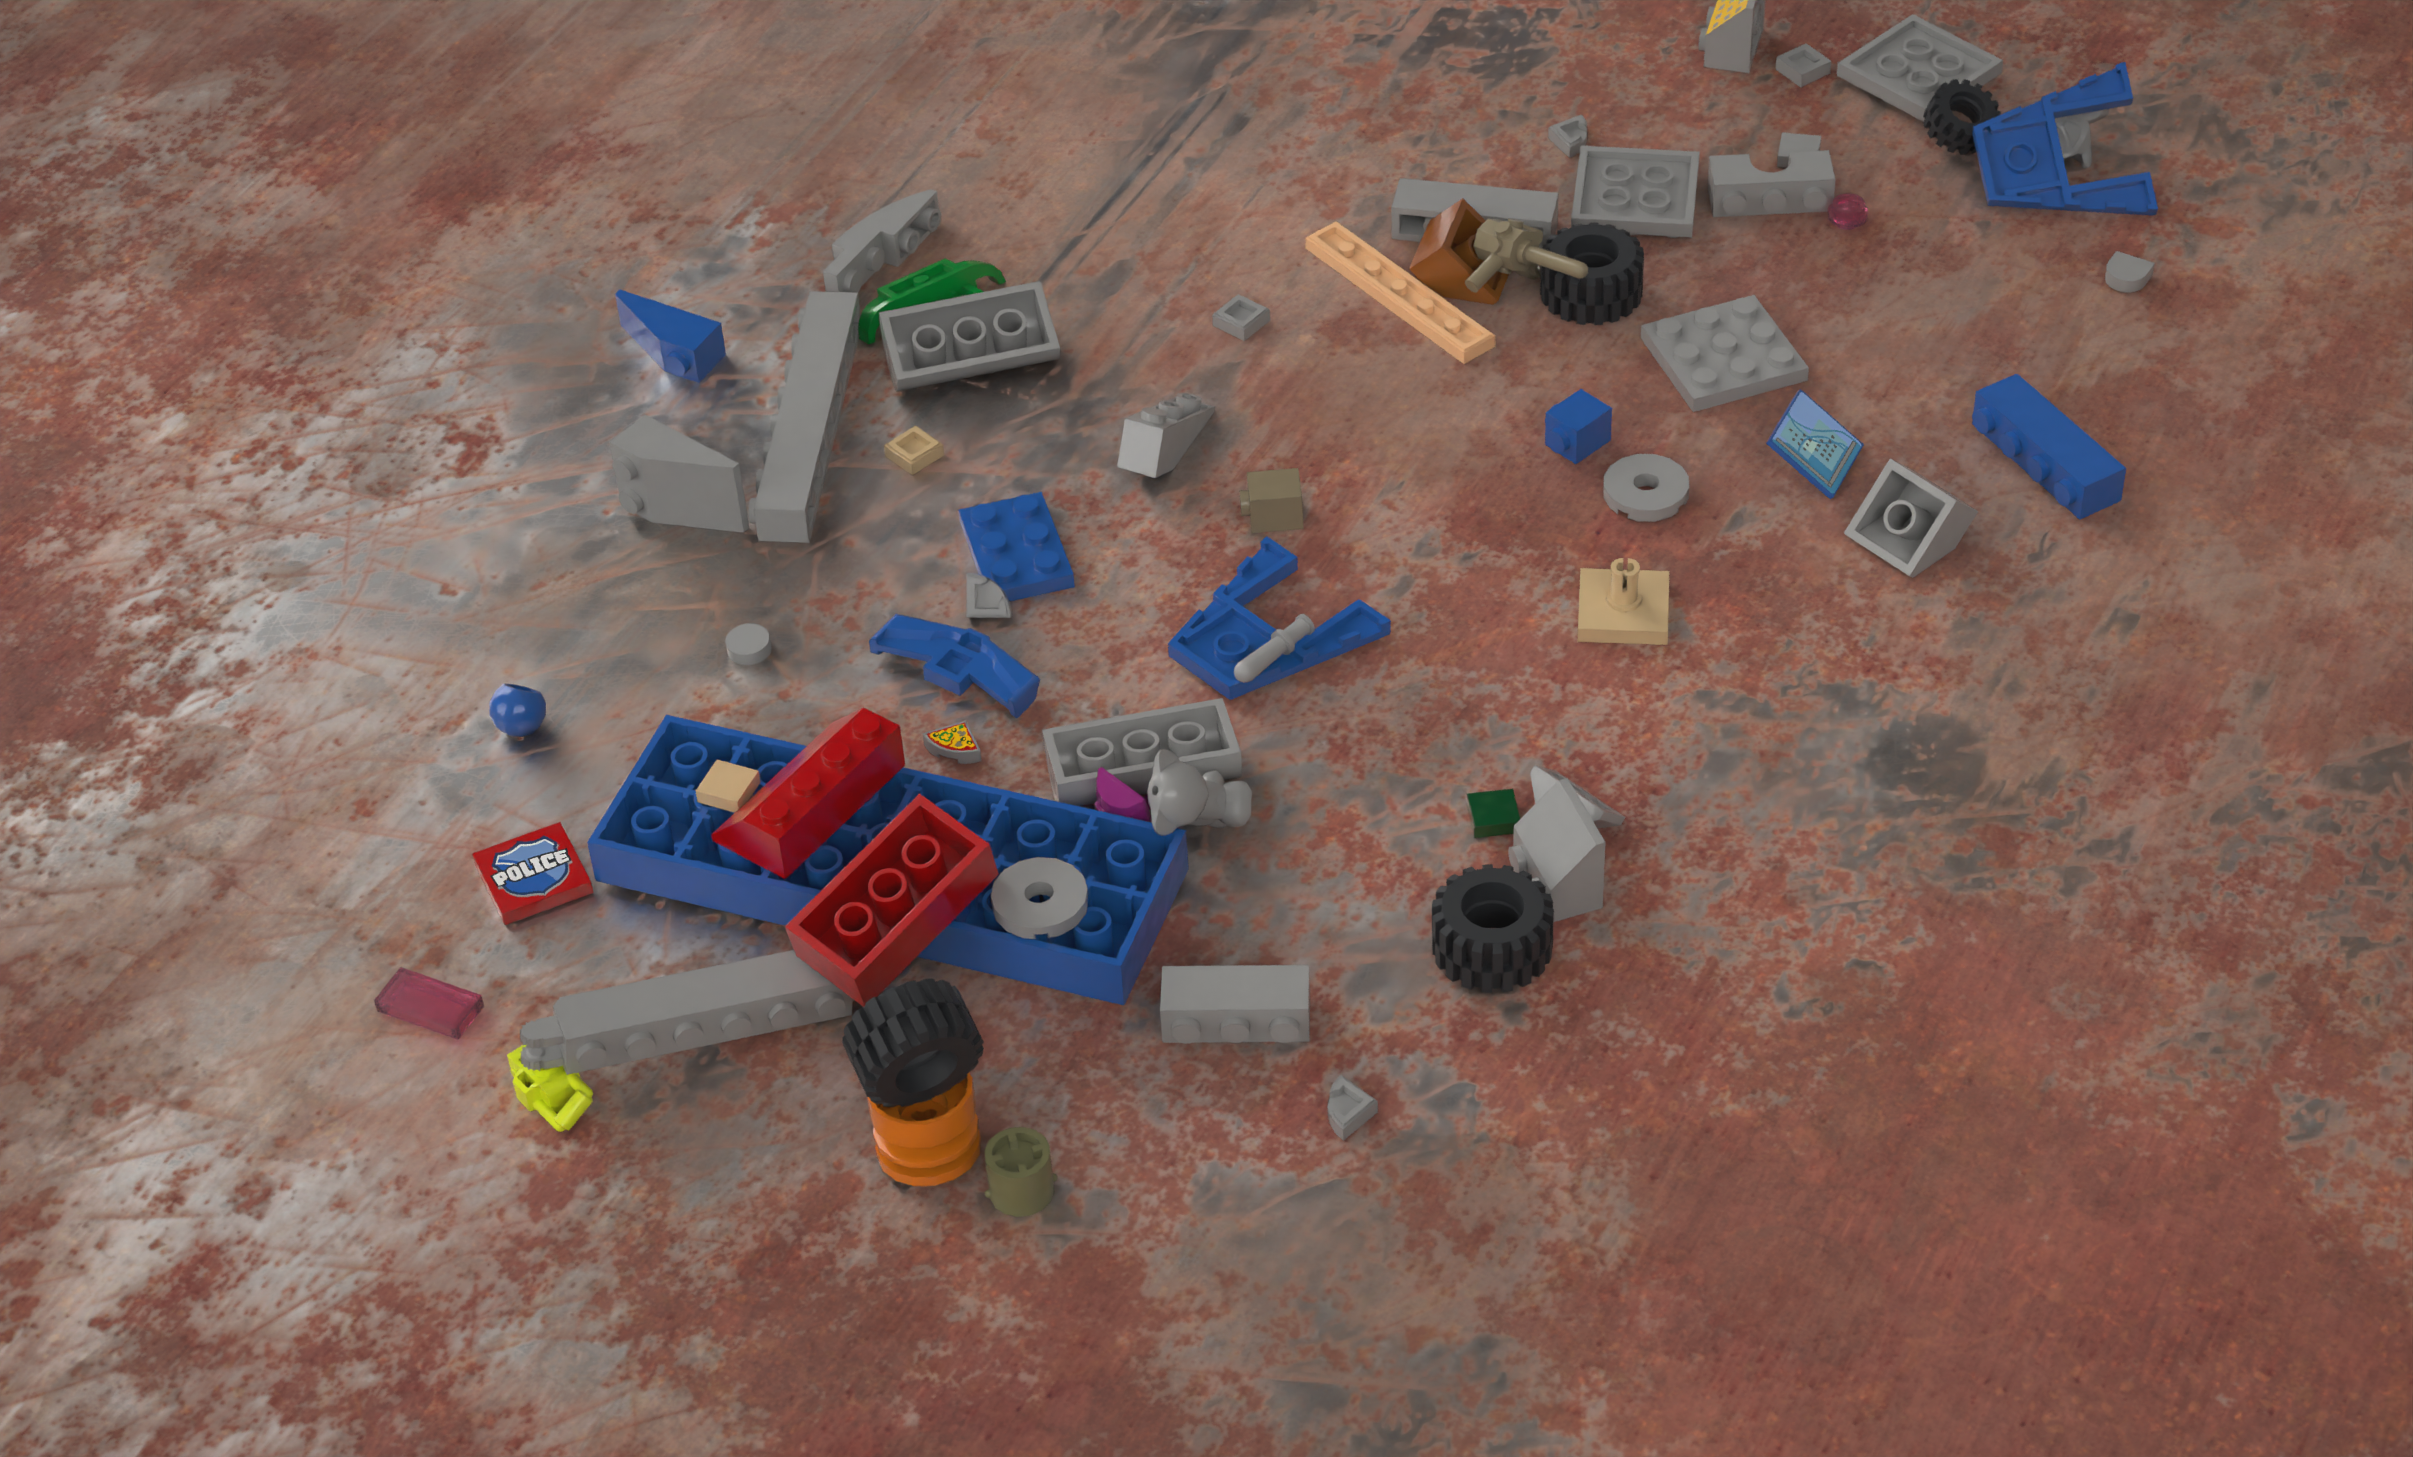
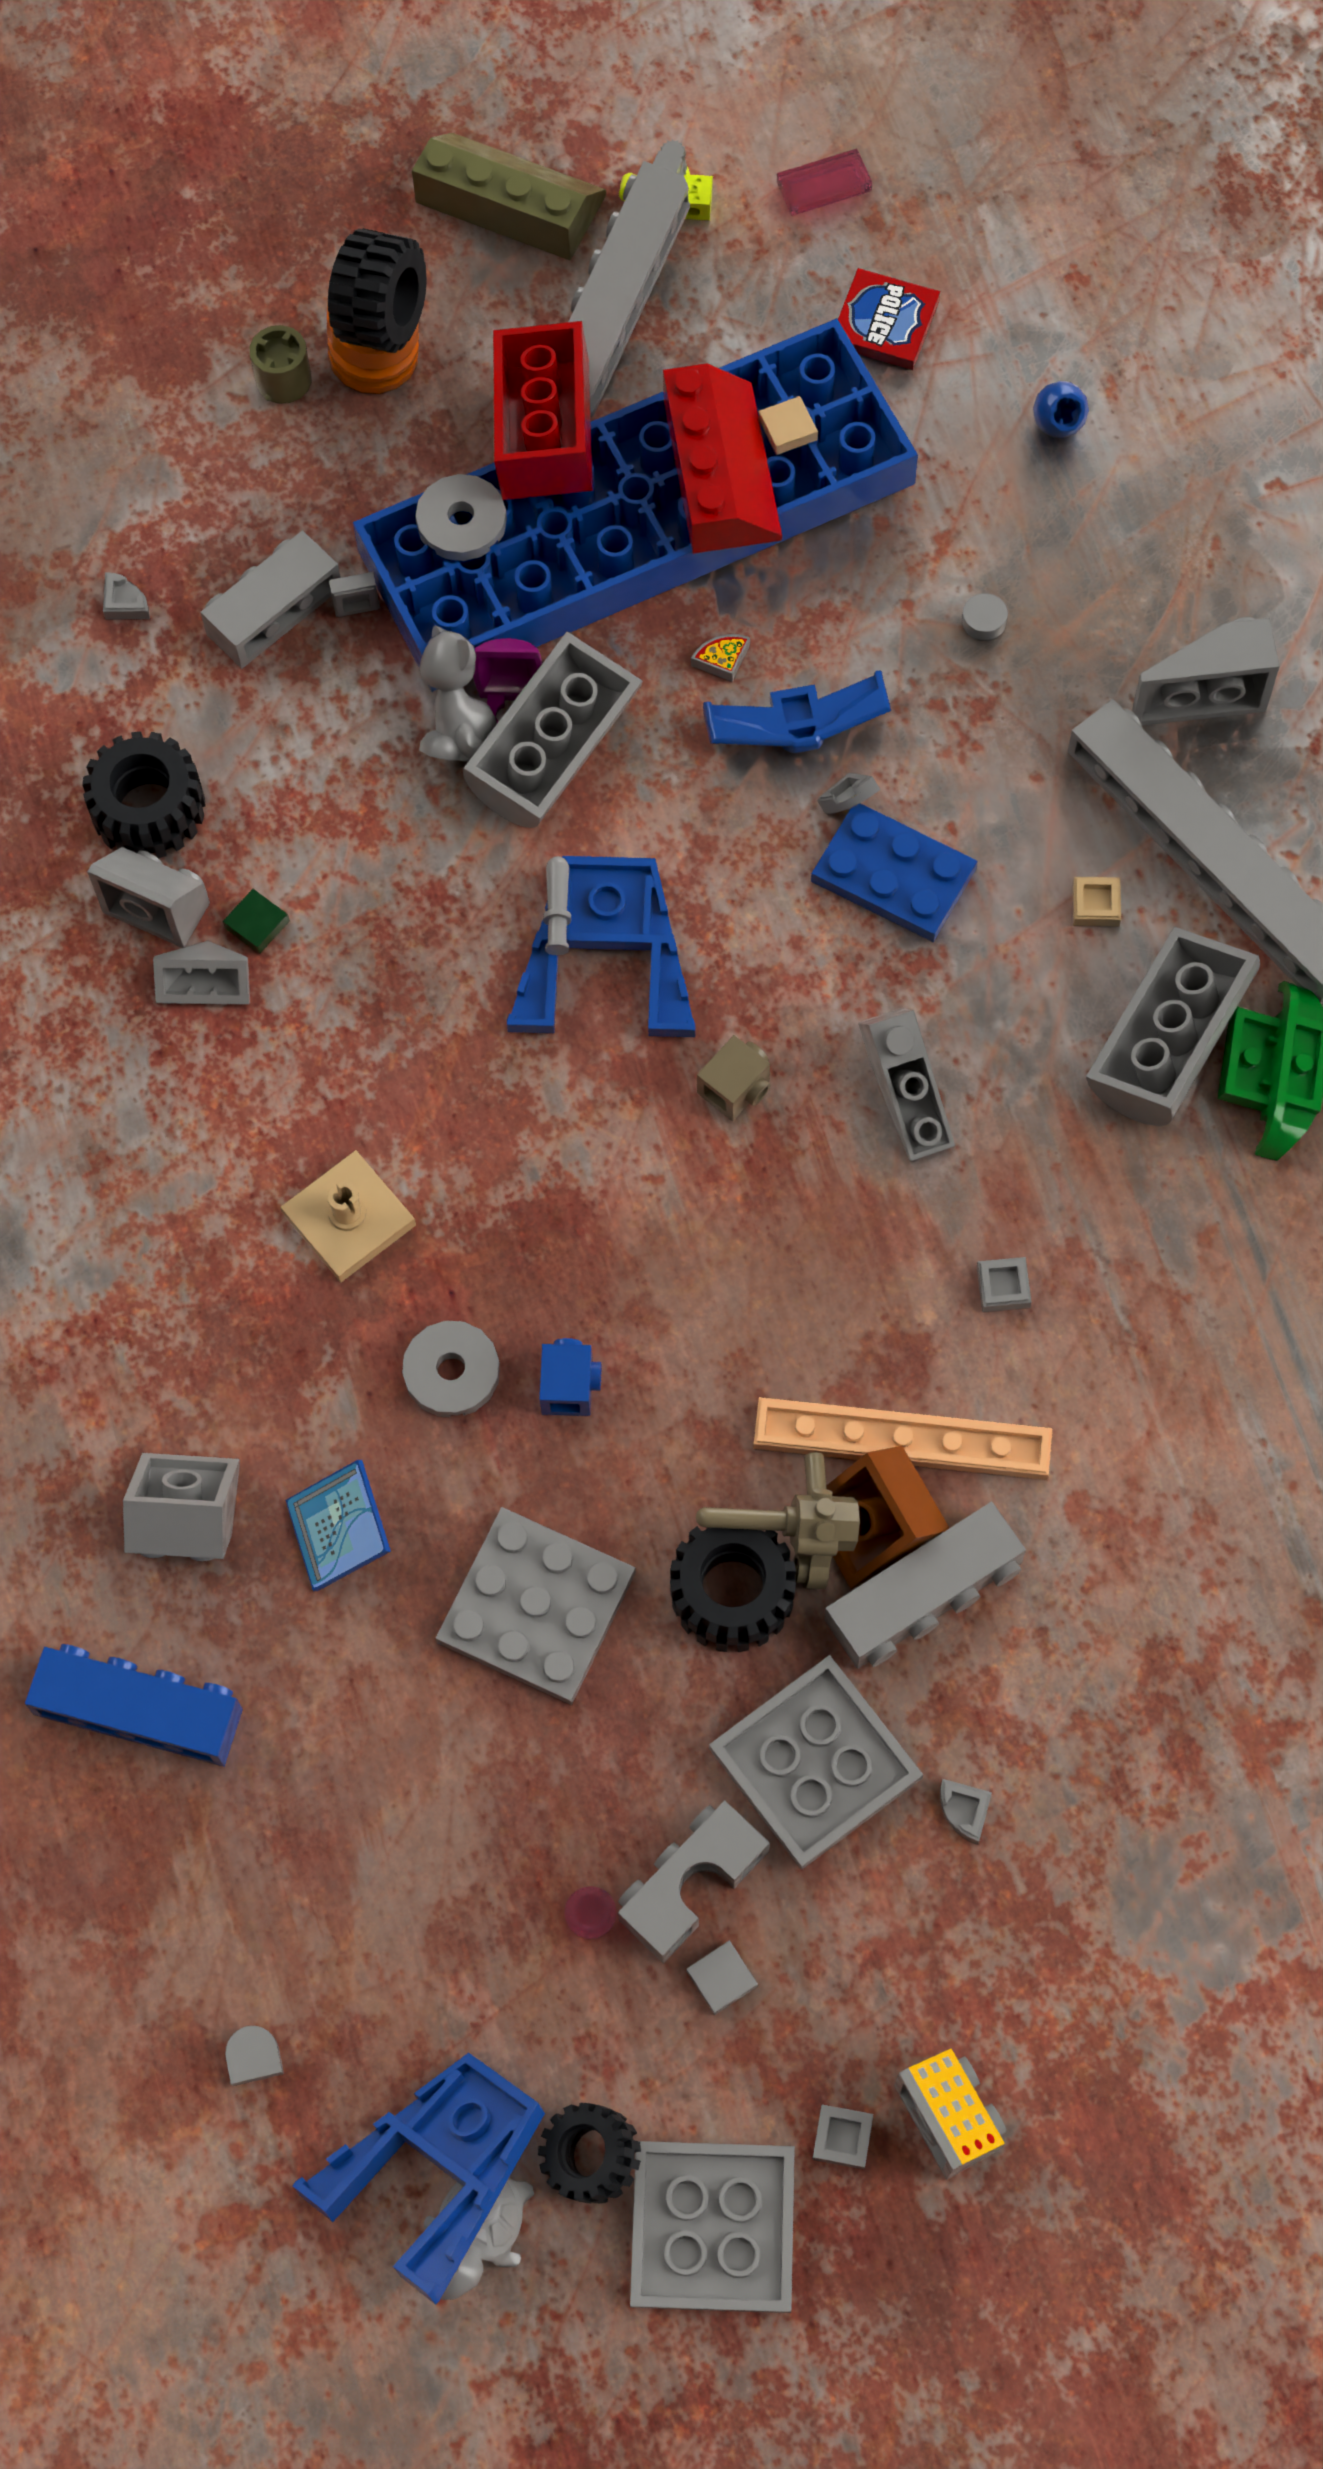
camera: 135 degrees right, 25 degrees up
none -> light grey tile [329,572,380,617]
none -> olive slope [412,133,606,261]

